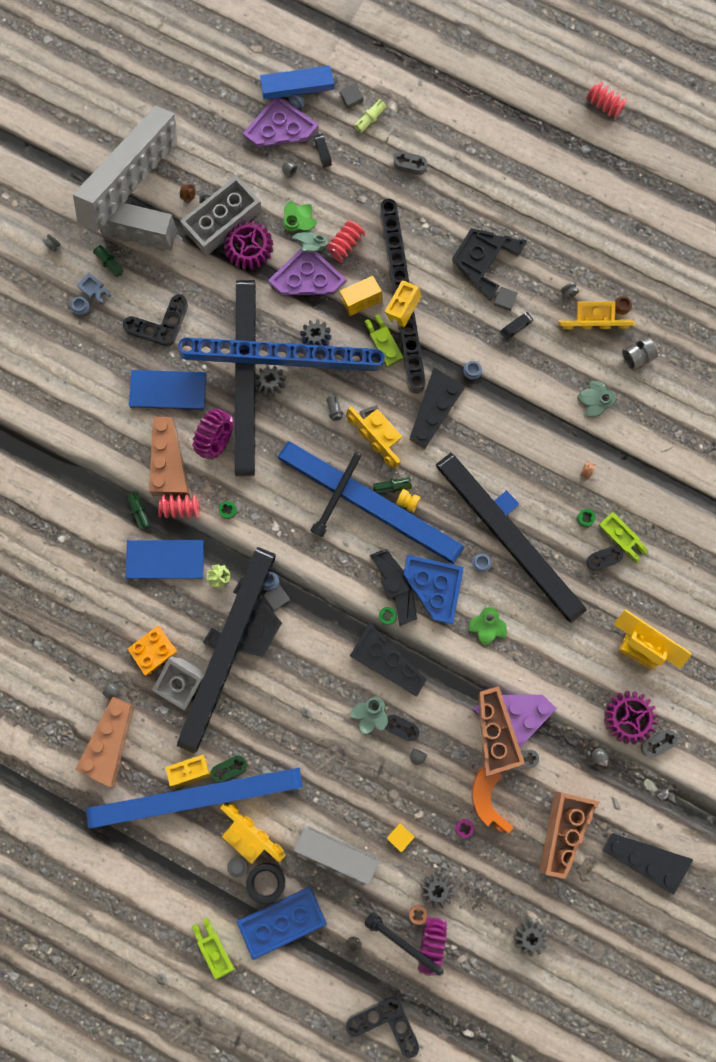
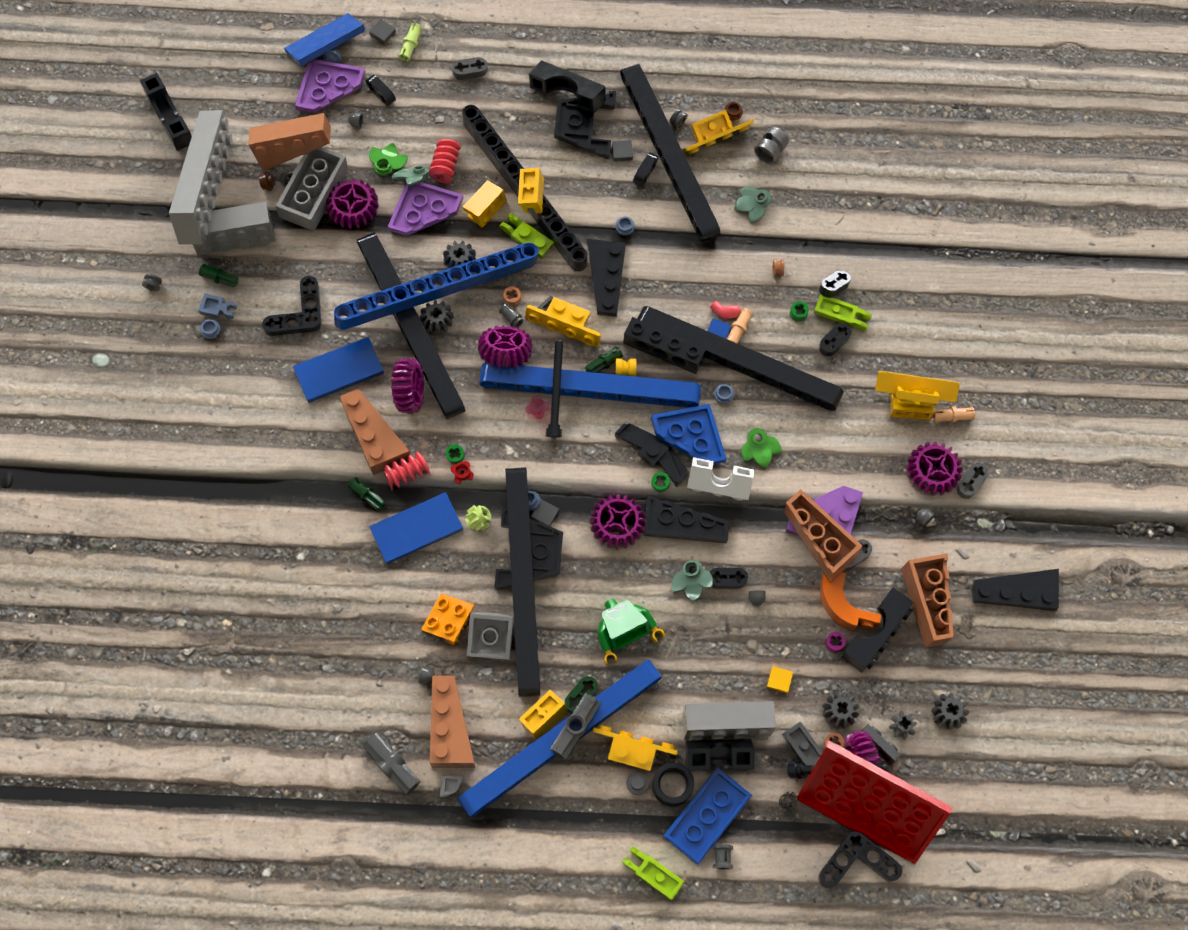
camera: 30 degrees left, 10 degrees down
none -> black arch [140,73,192,151]
none -> nougat wedge [248,113,331,171]
none -> dark grey piece [362,733,420,795]
none -> light grey tile [440,774,464,798]
none -> red plate [451,461,474,484]
none -> magenta gear [478,325,533,369]
none -> nougat bush [503,286,521,307]
none -> clear pink plate [525,396,550,419]
none -> black arch [529,60,606,114]
none -> dark grey piece [550,693,601,760]
none -> magenta gear [589,494,646,550]
none -> torso [598,599,665,666]
none -> black beam [620,64,720,242]
none -> black brick [623,317,706,374]
none -> black arch [685,739,754,771]
none -> white arch [687,457,754,501]
none -> coral arm [710,300,741,320]
none -> dark grey bush [713,844,733,870]
none -> light nougat pin [726,308,753,344]
none -> dark grey plate [782,721,822,765]
none -> red plate [796,741,953,864]
none -> beam [819,270,851,298]
none -> black arch [841,587,914,673]
none -> dark grey plate [861,724,900,765]
none -> dark grey gear [889,711,918,740]
none -> light nougat pin [932,407,975,423]

